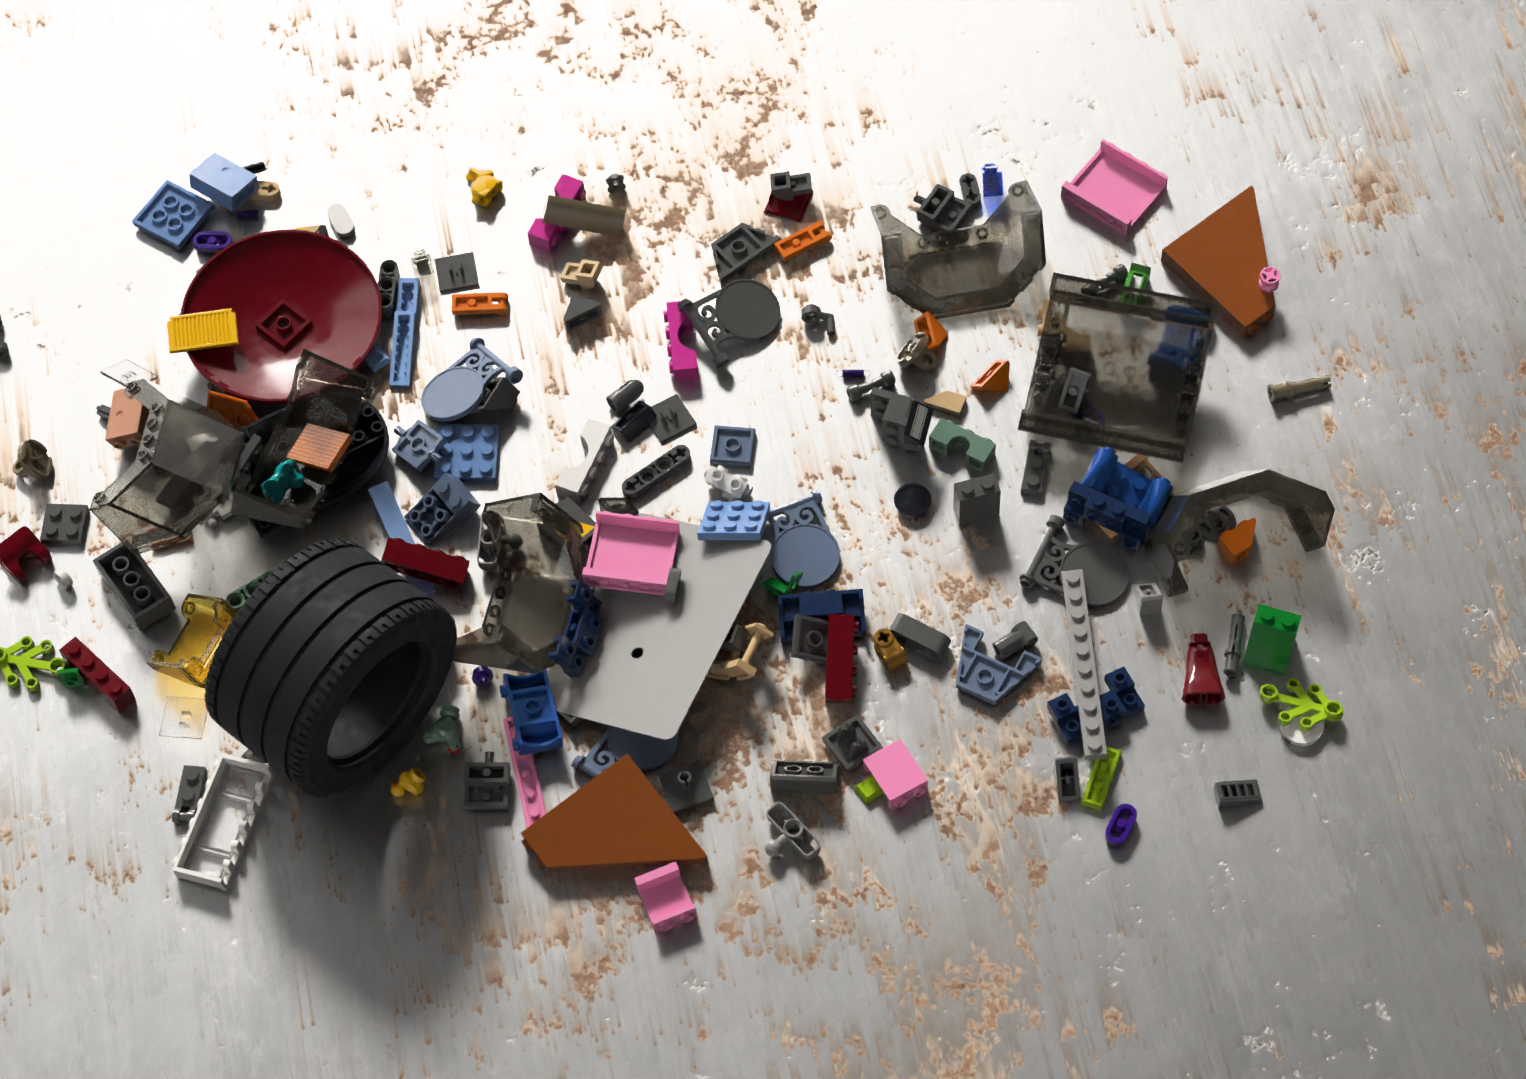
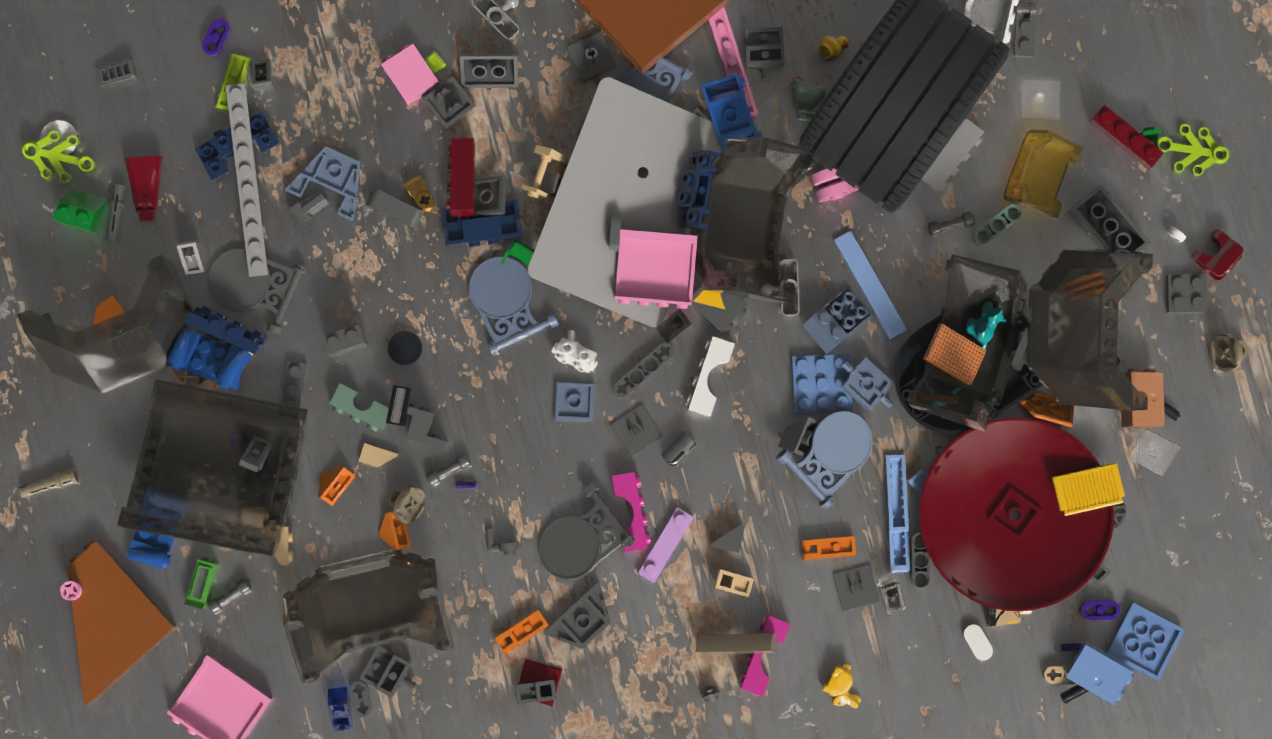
camera: 170 degrees right, 25 degrees up
dark red brick [381,537,470,591] -> none
black slope [611,401,657,443] -> none
medium blue plate [697,500,771,540] -> none
none -> lavender plate [638,507,694,583]

